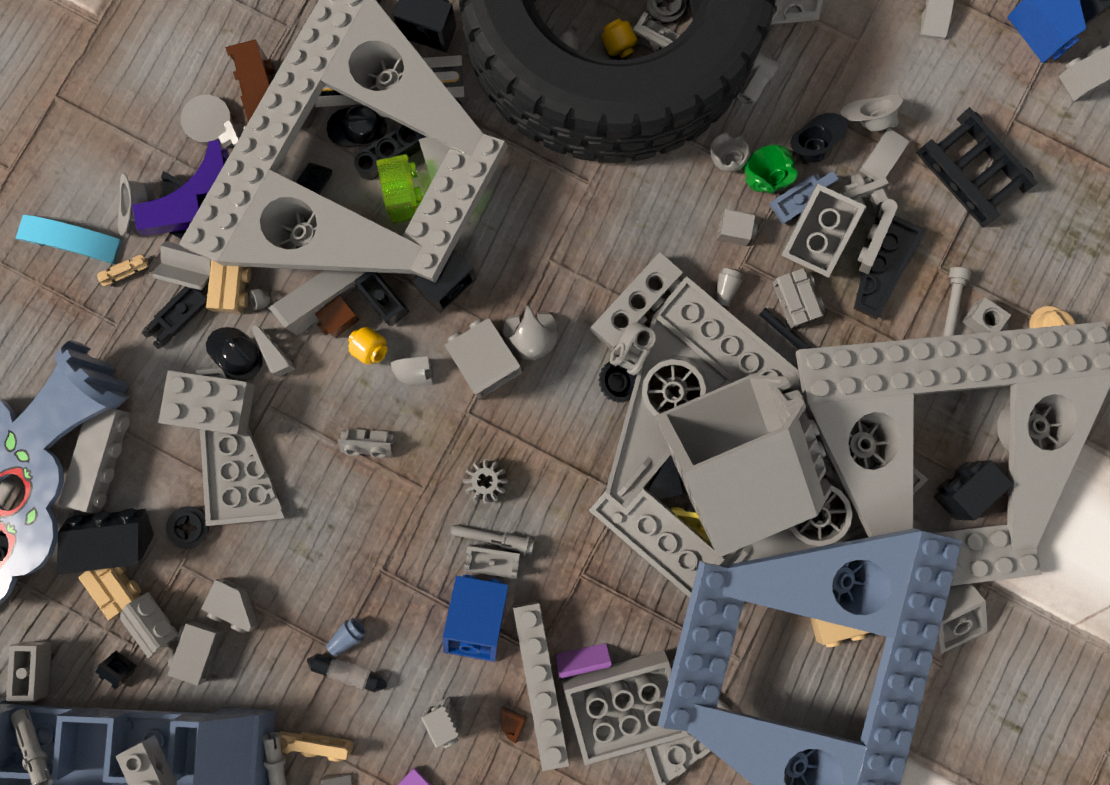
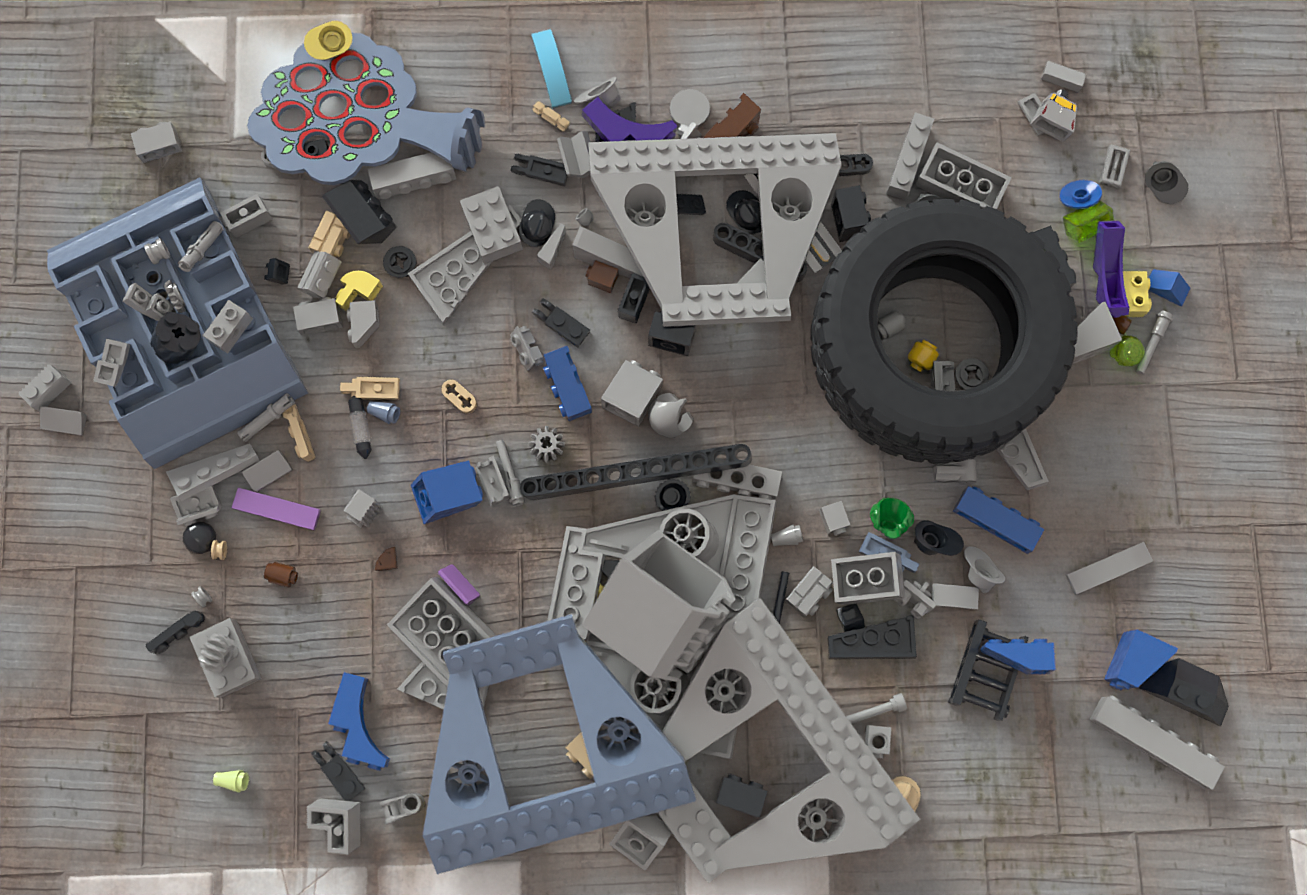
camera: 60 degrees right, 5 degrees down
tan brick [206,260,251,314] -> none
yellow head [348,327,387,365] -> none
clear neon green brick [376,154,423,224] -> none
light grey brick [390,356,433,386] -> none
light grey brick [513,601,569,771] -> none
light grey piece [610,322,656,375] -> none
light grey hair [710,132,750,172] -> none
light grey plate [857,199,898,274] -> none
none -> light yellow brick [335,271,383,311]
none -> tan hinge [340,377,400,400]
none -> tan beam [441,380,477,414]
none -> black beam [520,444,752,500]
none -> black hinge [532,298,590,347]
none -> blue wedge [543,346,592,422]
none -> black slope [836,604,865,632]
none -> blue brick [953,486,1044,554]
none -> blue slope [981,639,1055,674]

